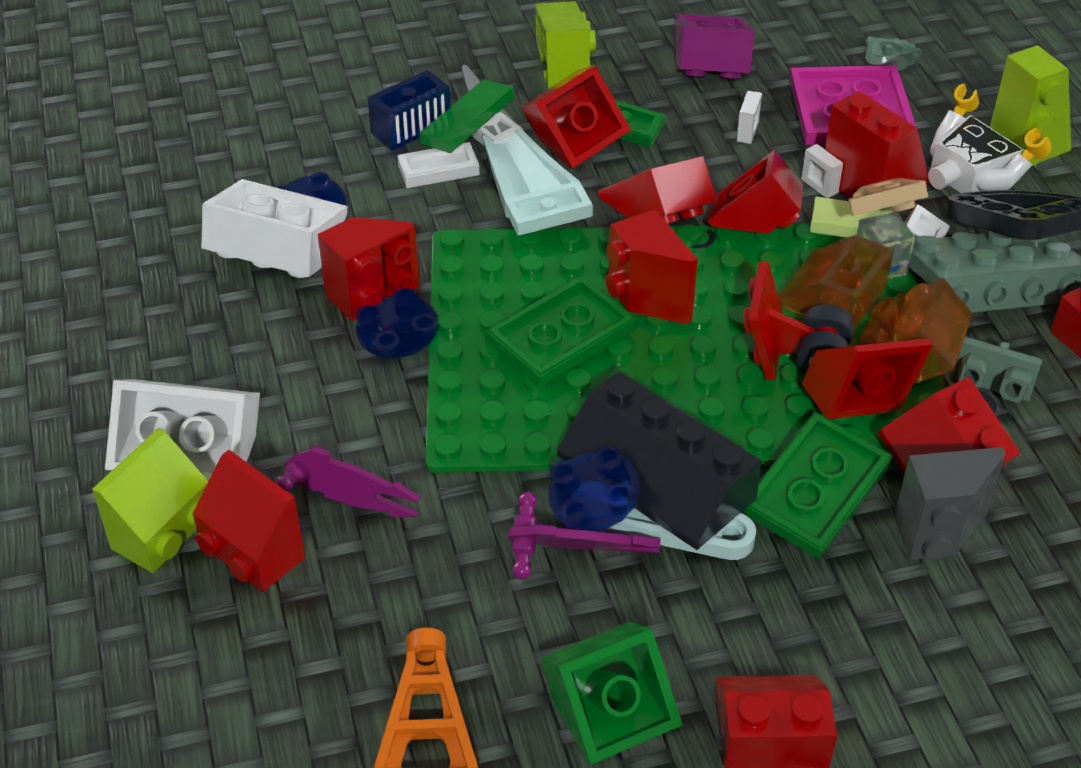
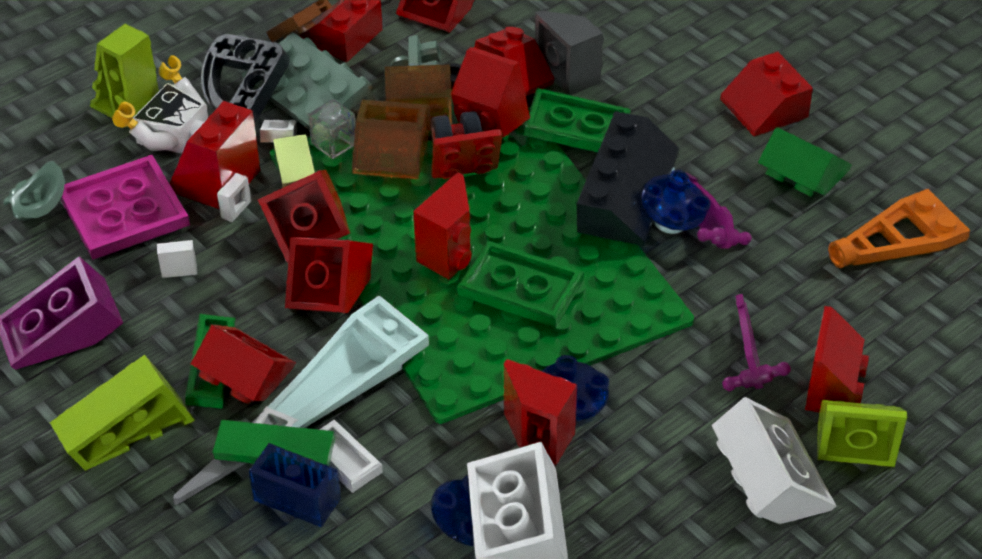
camera: 115 degrees left, 0 degrees up
tan wing [848,178,928,216] -> none

